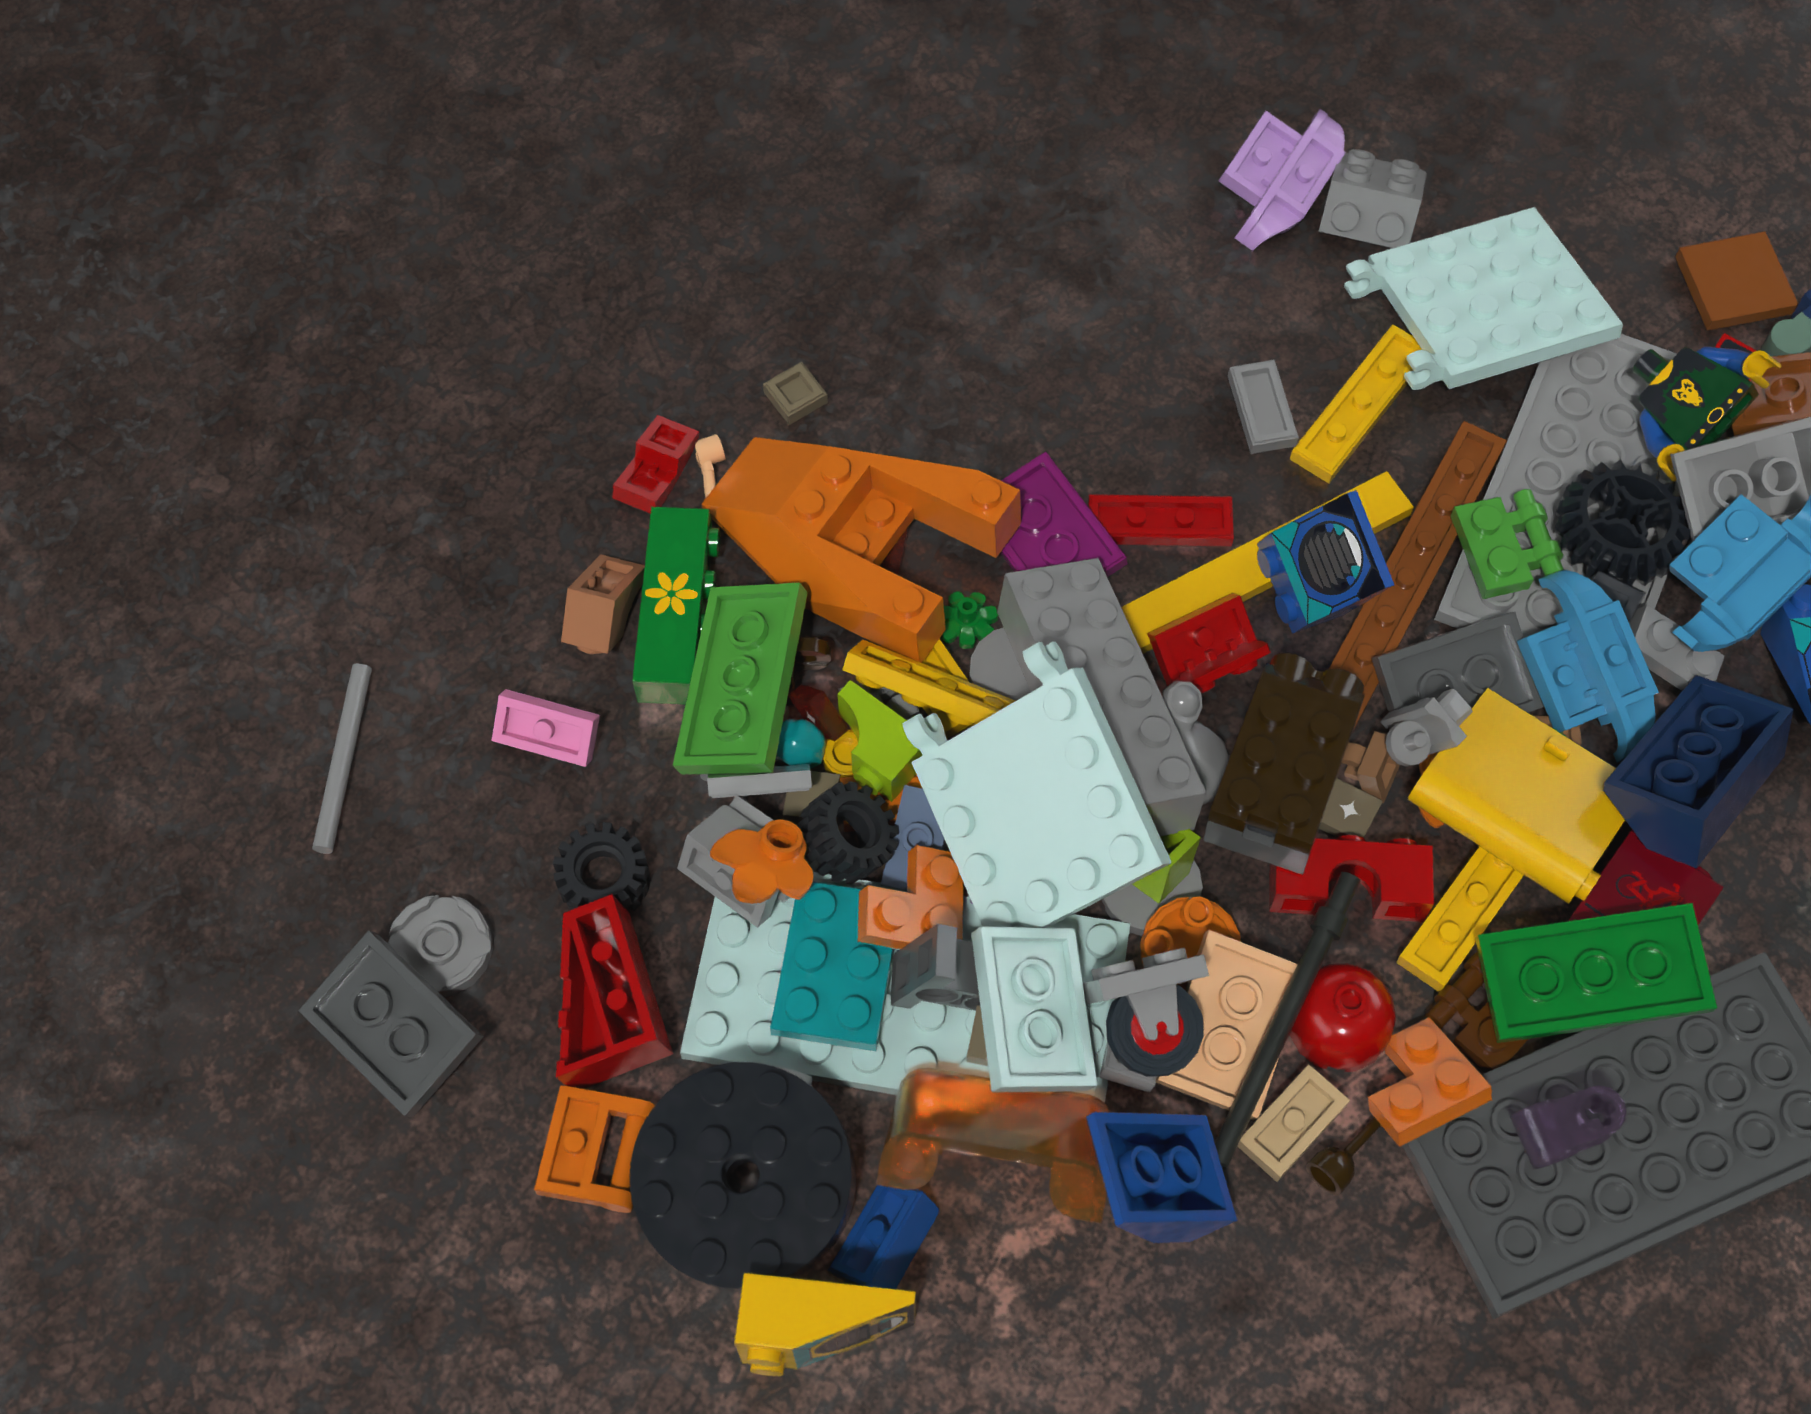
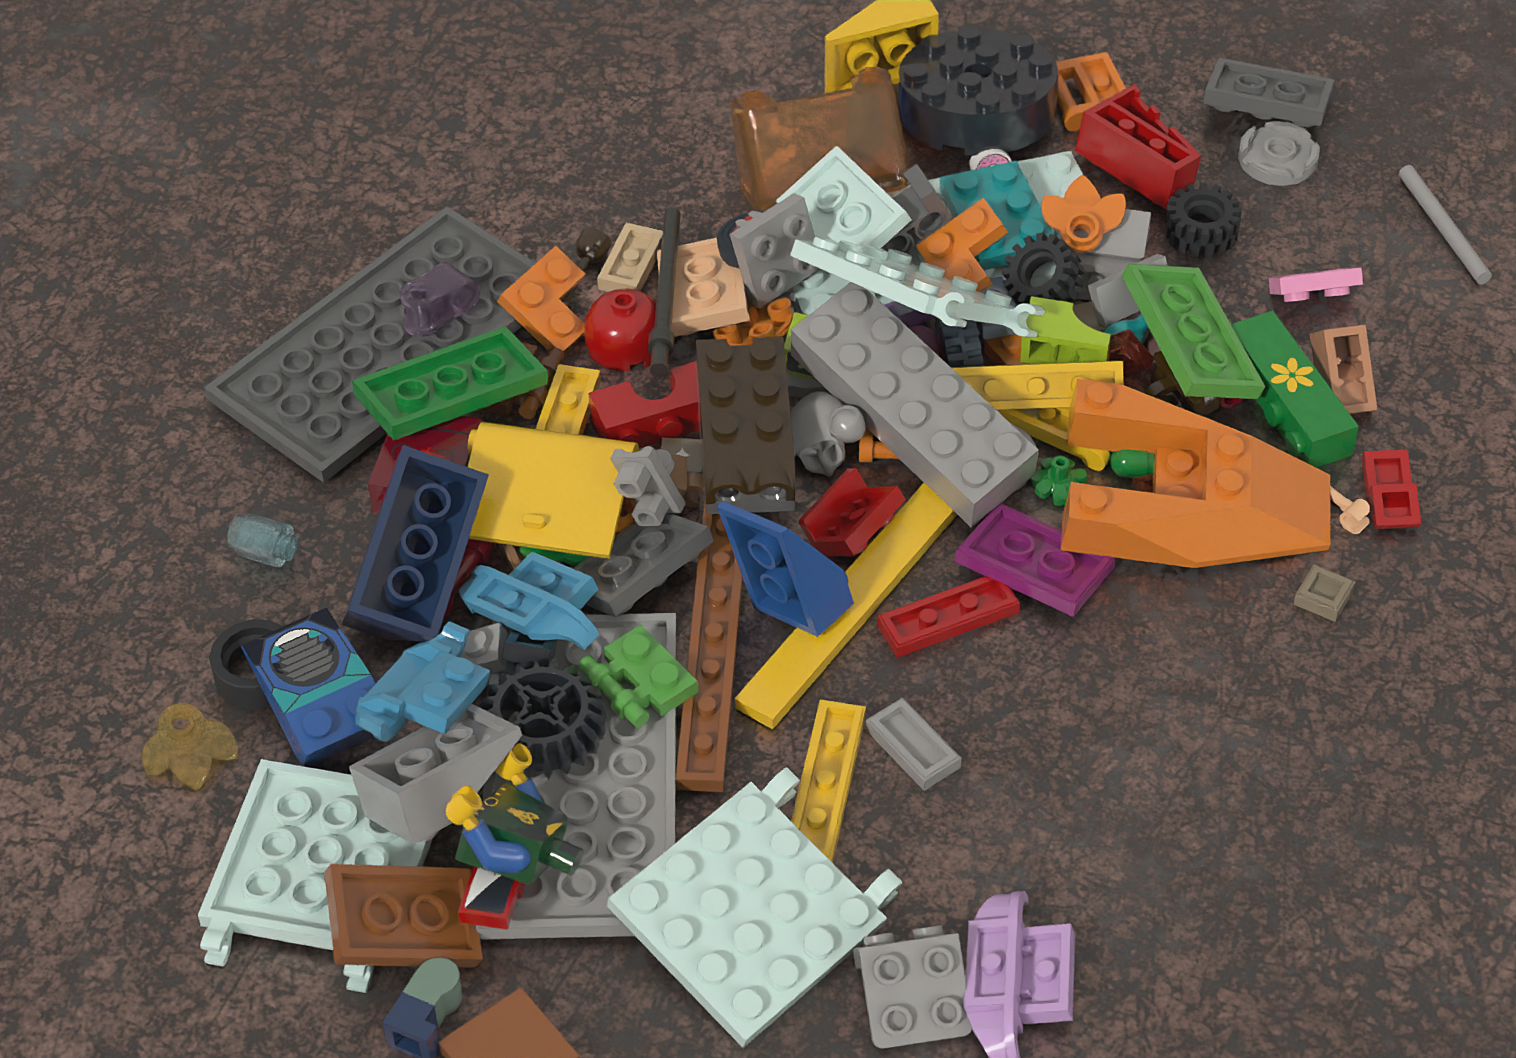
camera: 155 degrees right, 15 degrees down
blue slope [1086,1112,1237,1243] -> none

